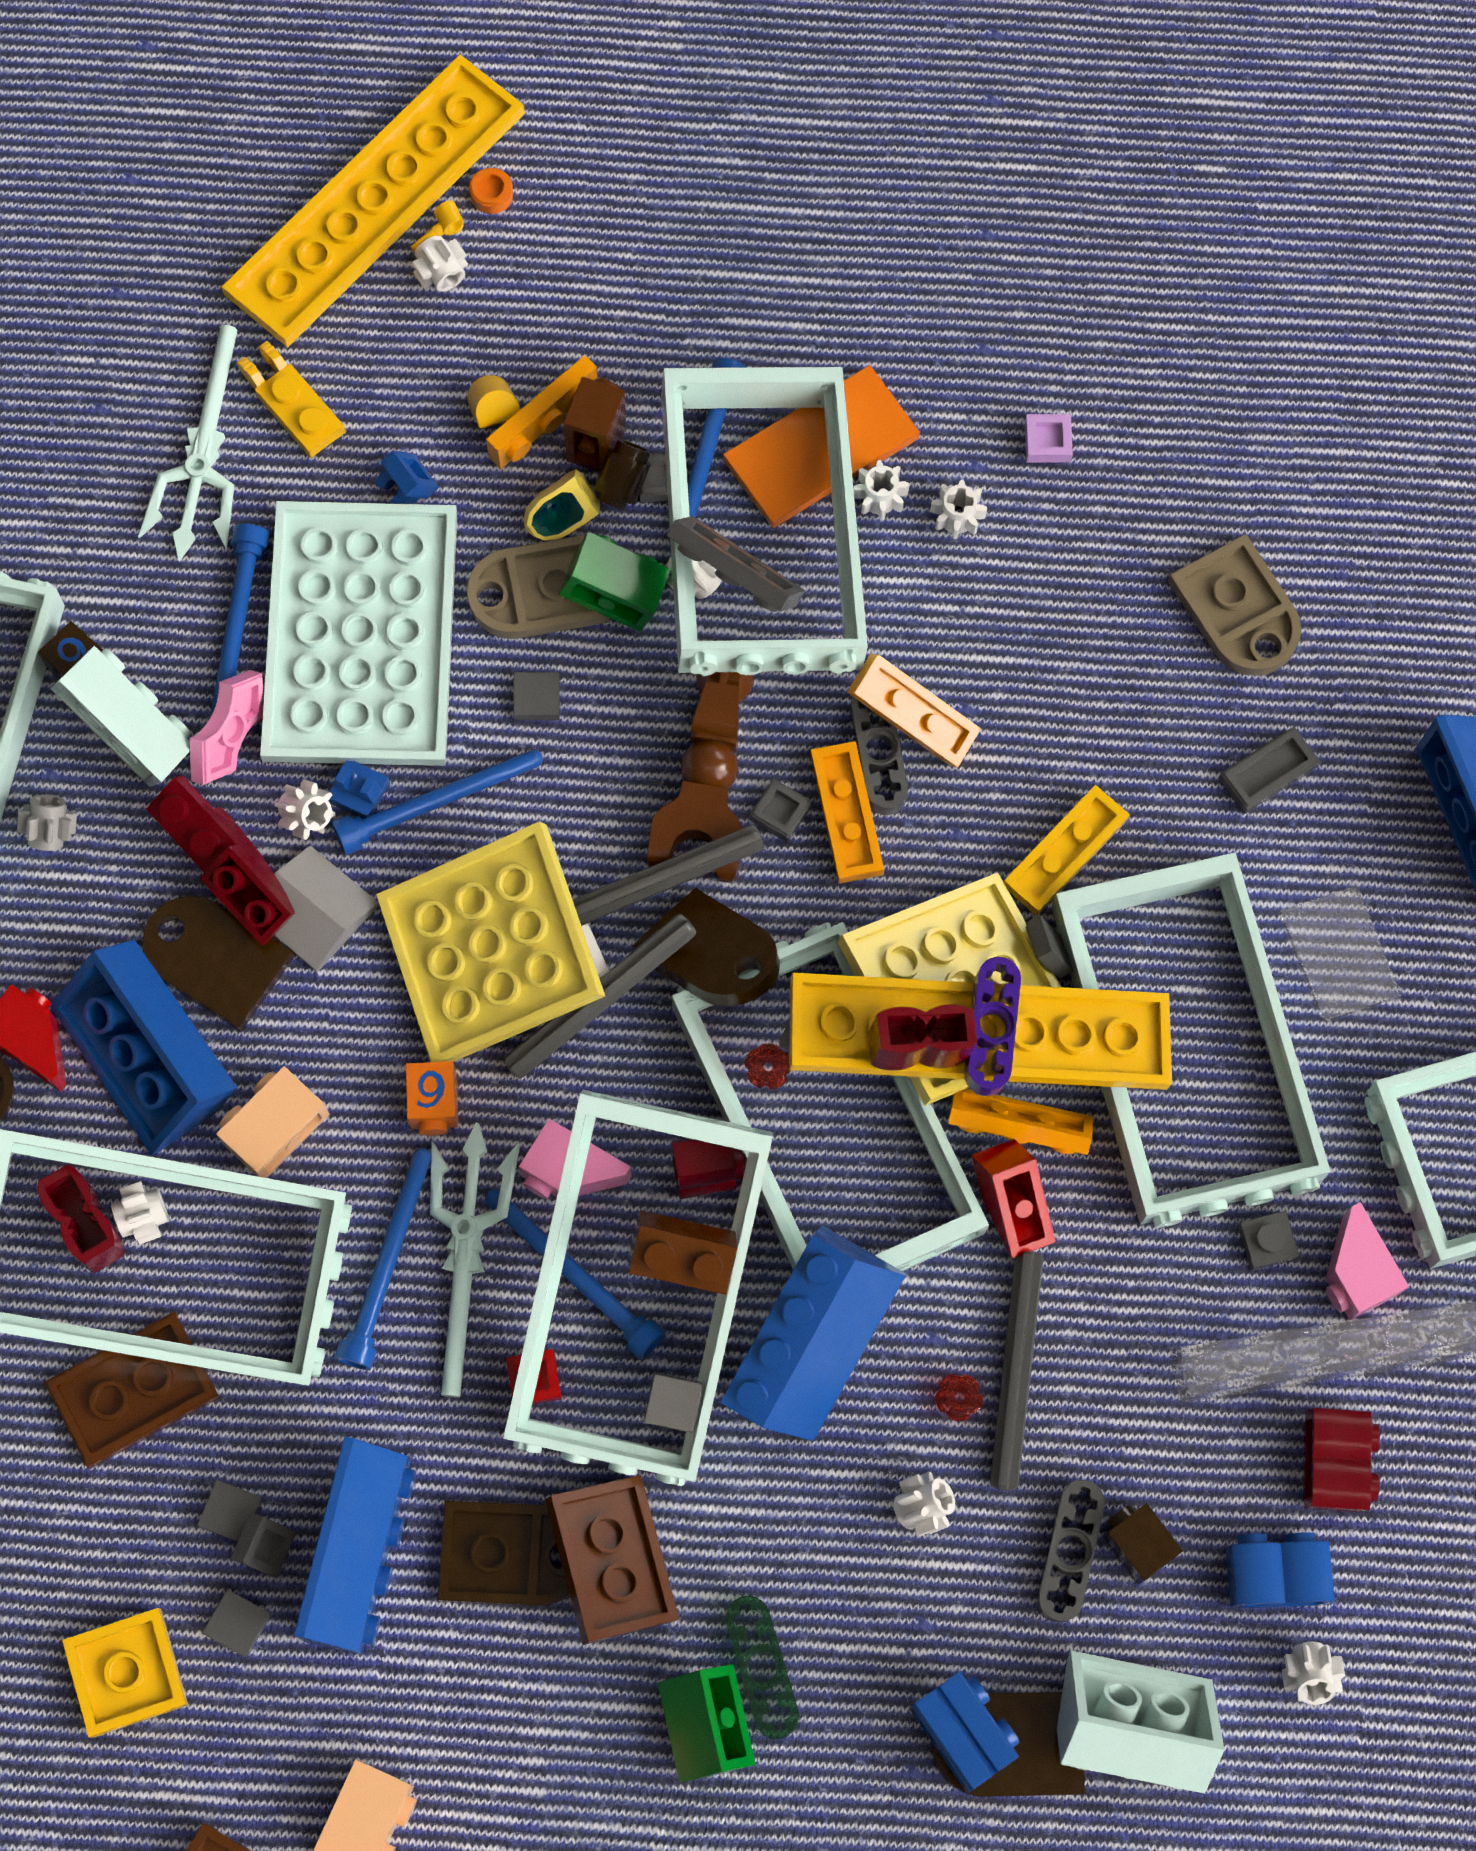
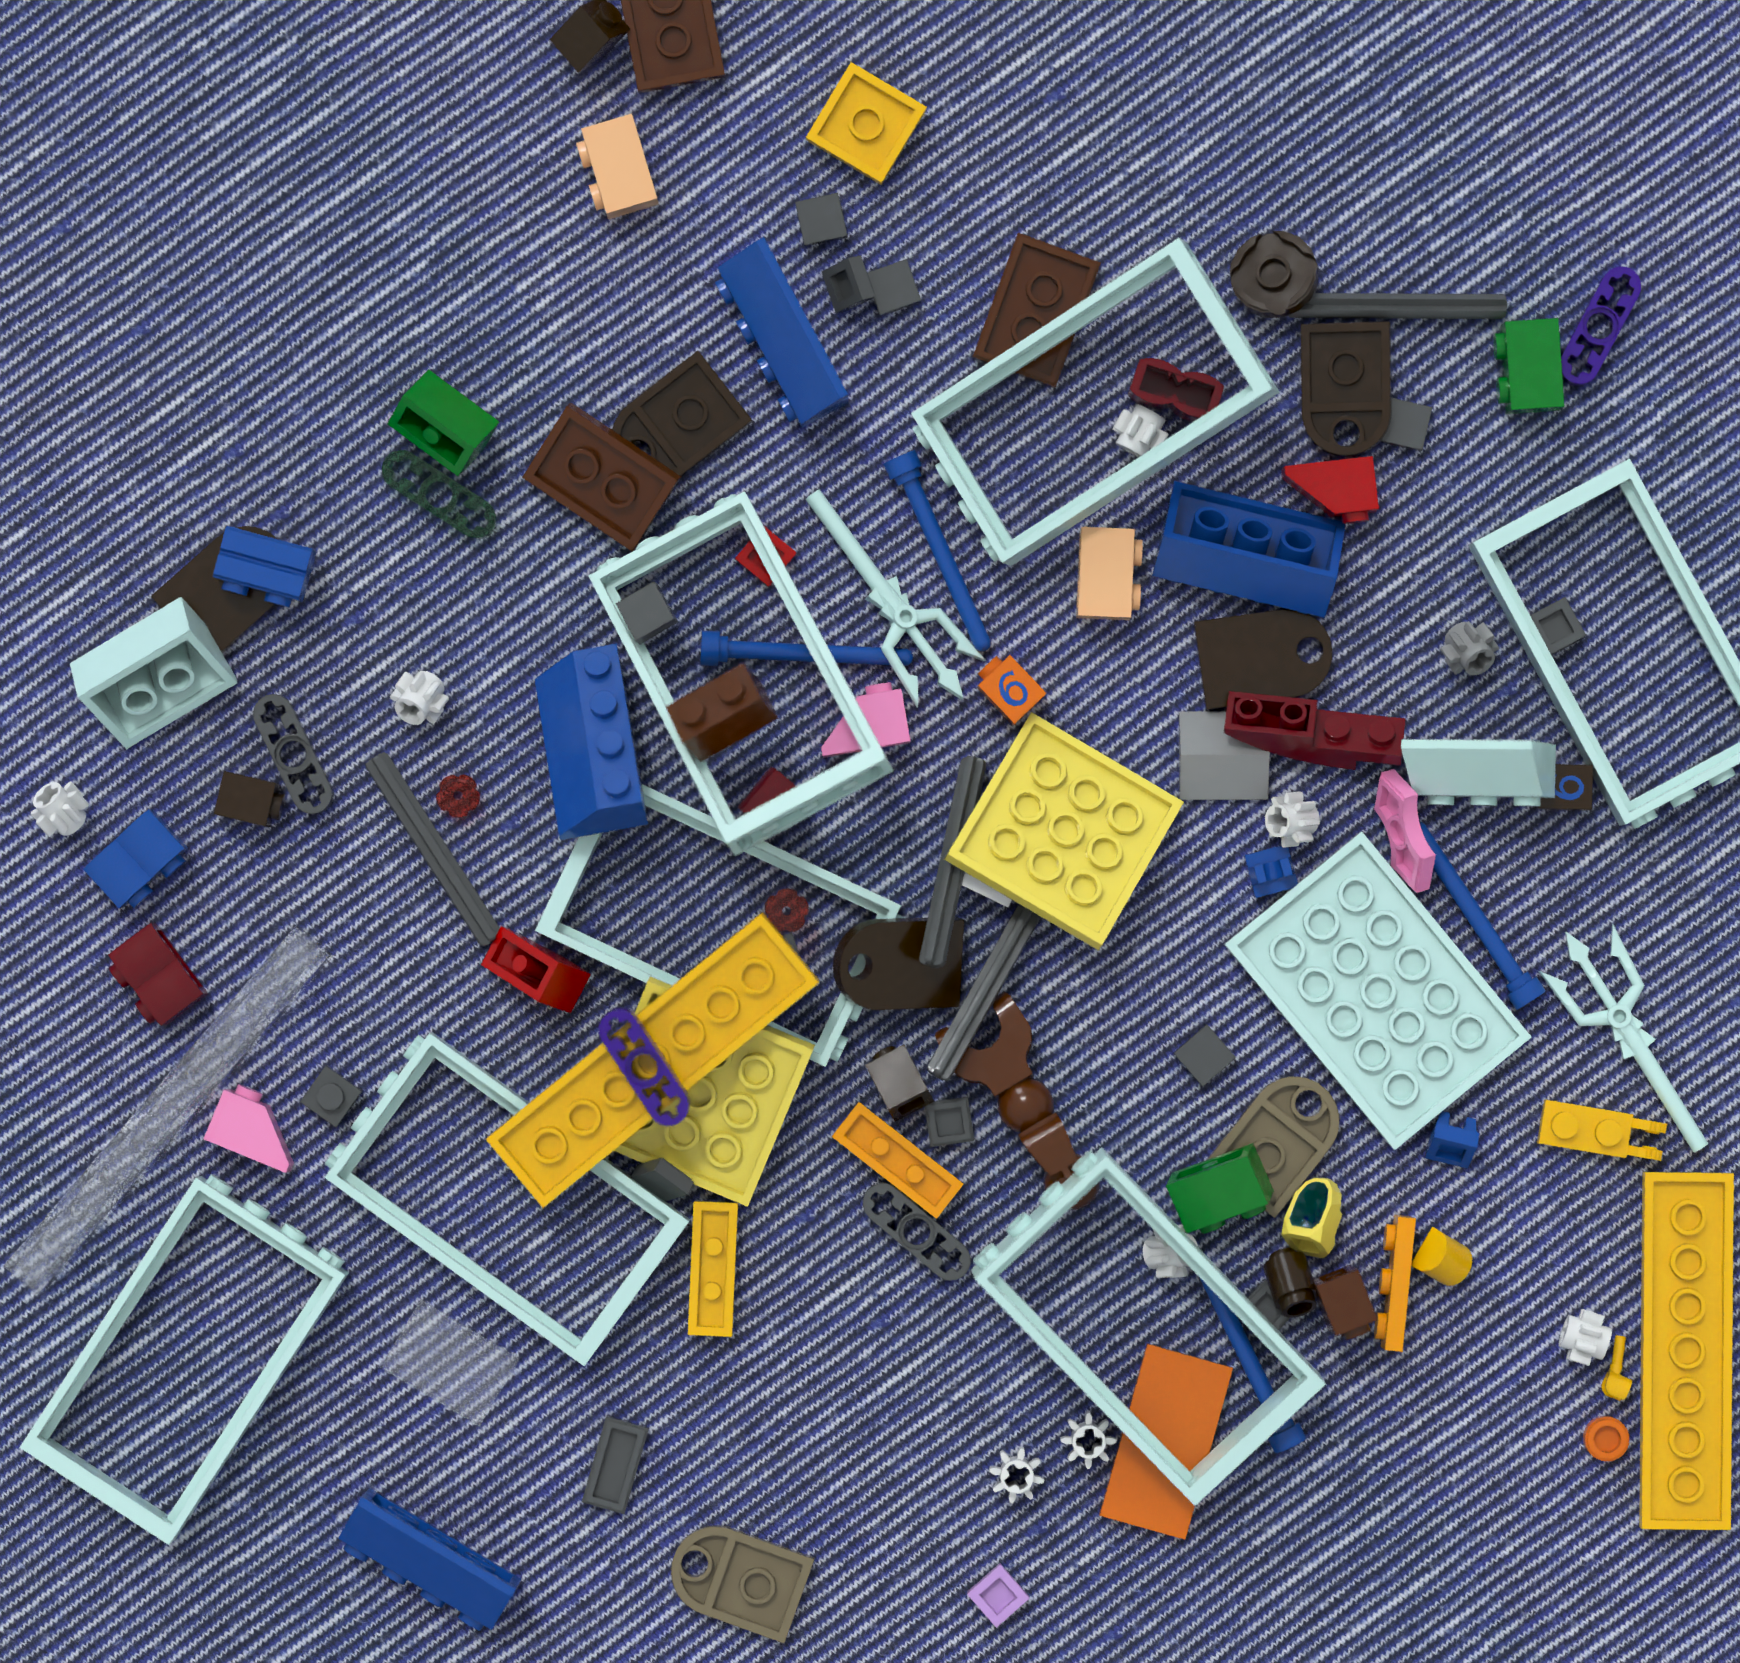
camera: 140 degrees right, 15 degrees up
blue piece [332,750,543,856] -> none
dark grey plate [667,516,805,612] -> none
plate [847,654,981,767] -> none
dark red brick [868,1004,977,1070] -> none
light orange plate [948,1088,1094,1155] -> none
none -> brick [865,1044,934,1122]

